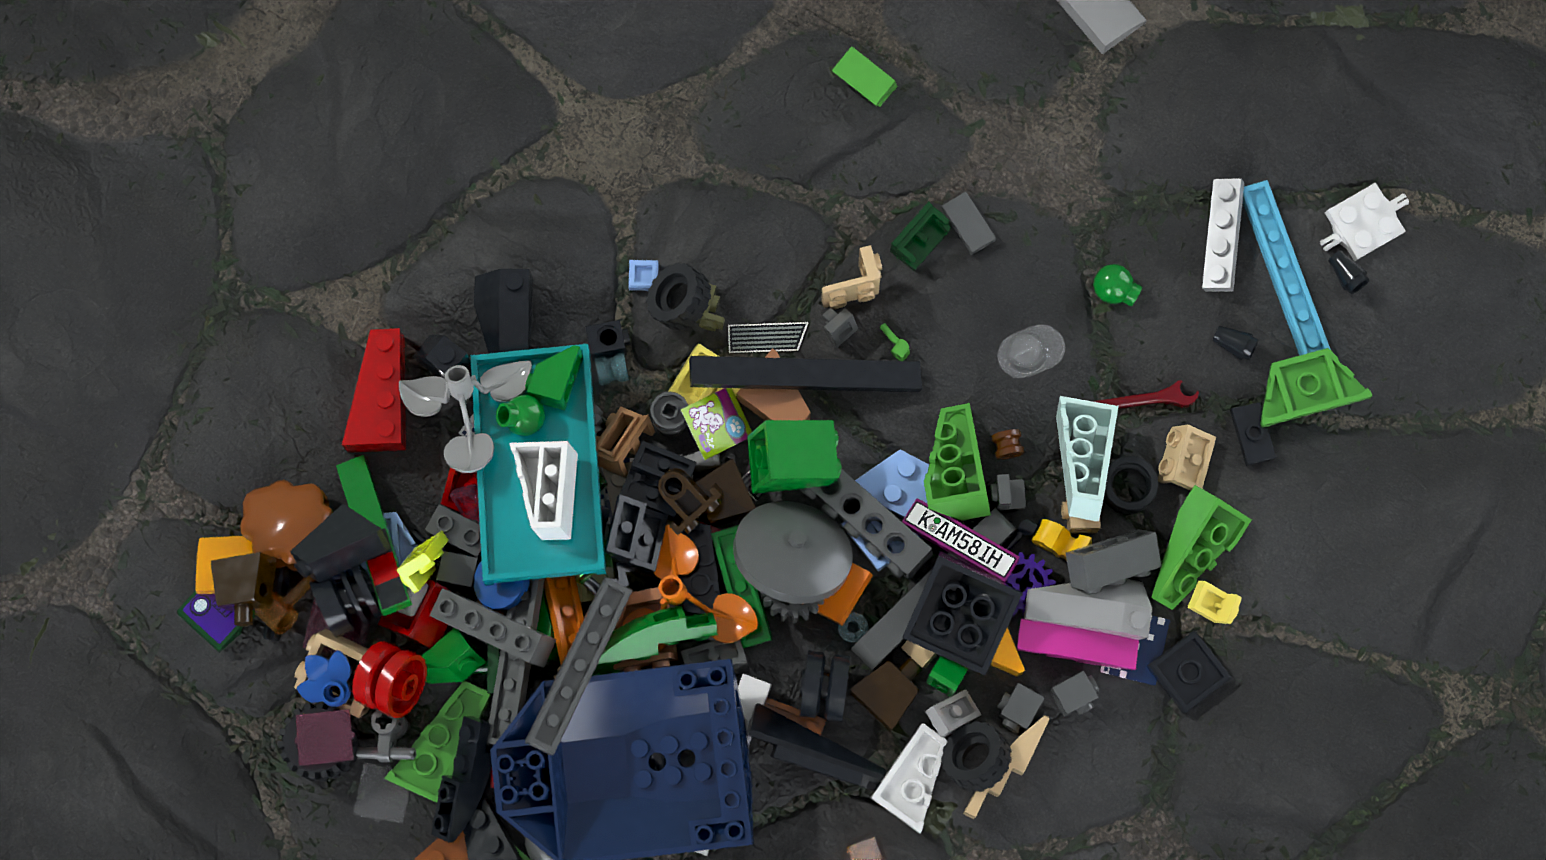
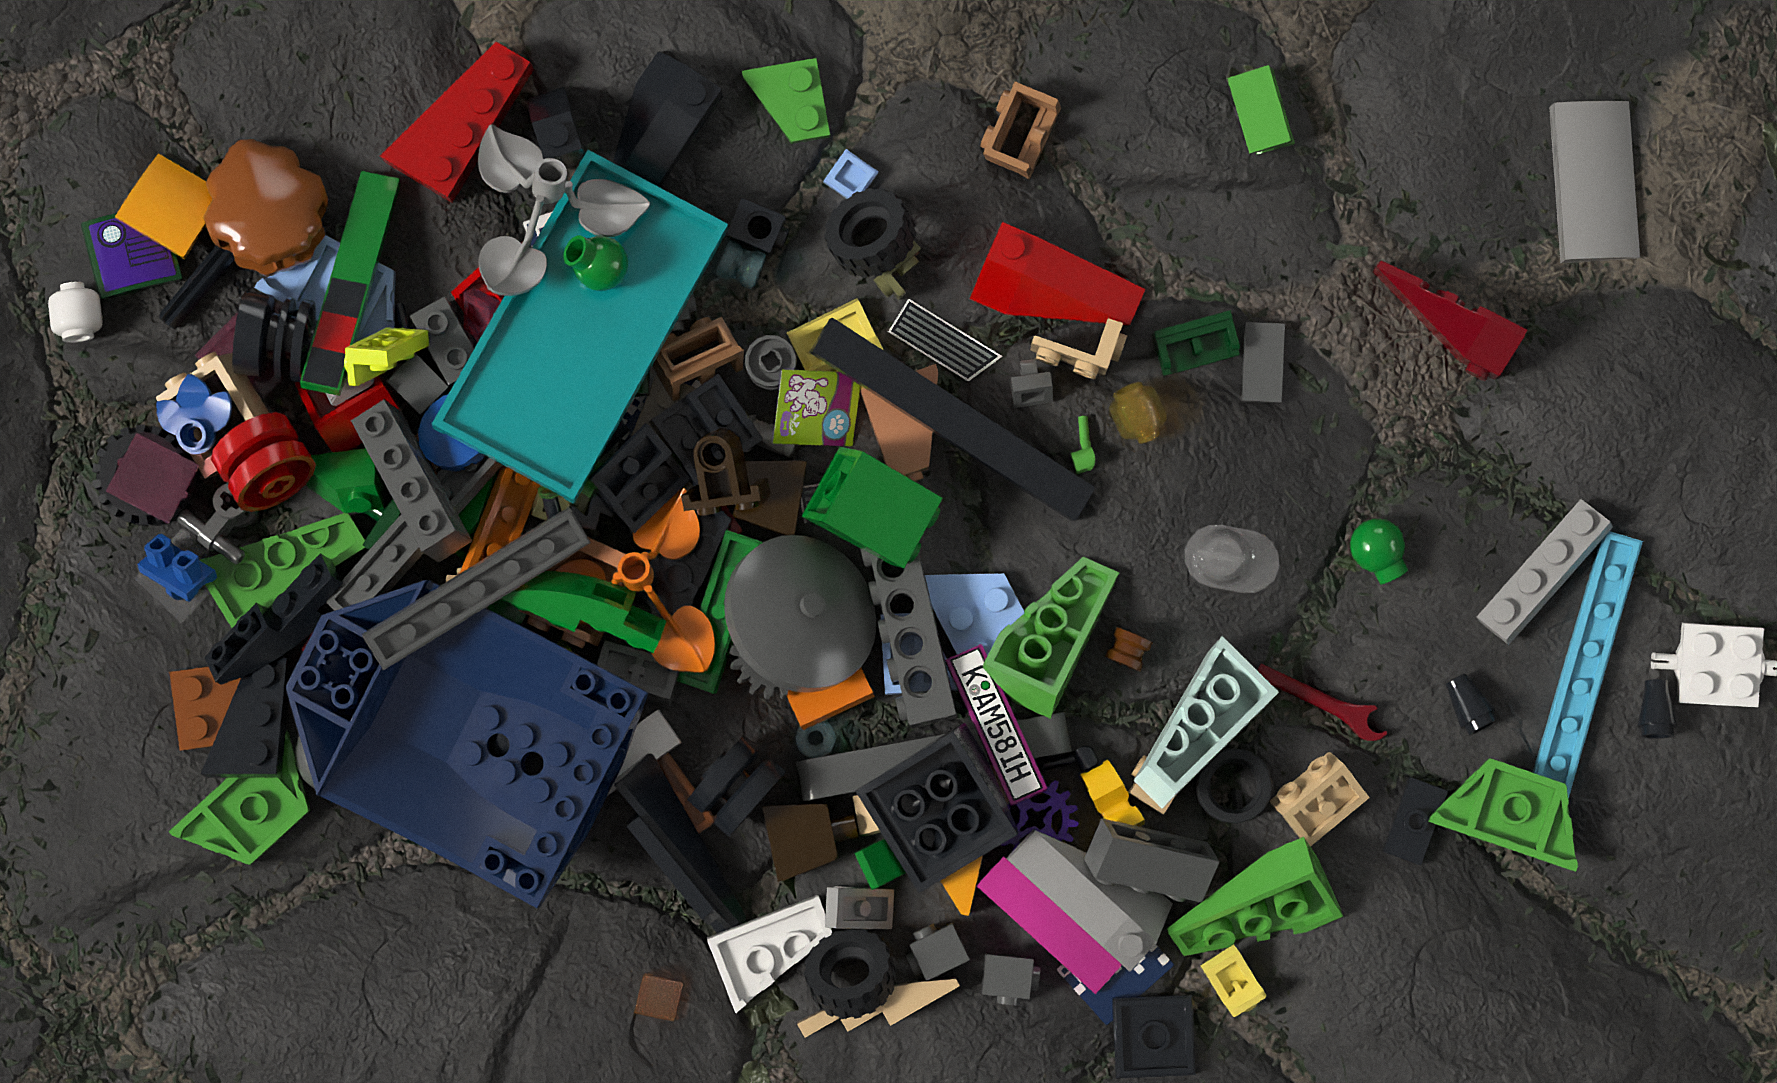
camera: 30 degrees right, 10 degrees up
dark brown torso [211,552,277,626] -> none
clear orange piece [255,576,313,634] -> none
black slope [290,504,391,583] -> none
white wedge [510,441,578,540] -> none
green slope [525,345,583,411] -> none
dark grey bracket [990,474,1026,511] -> none
none -> white head [48,282,103,343]
none -> blue hips [137,534,217,602]
none -> bright green wing [742,58,830,144]
none -> red wedge [970,222,1146,326]
none -> medium nougat window [980,82,1061,180]
none -> clear yellow head [1109,382,1167,444]
none -> dark red wedge [1373,260,1528,381]

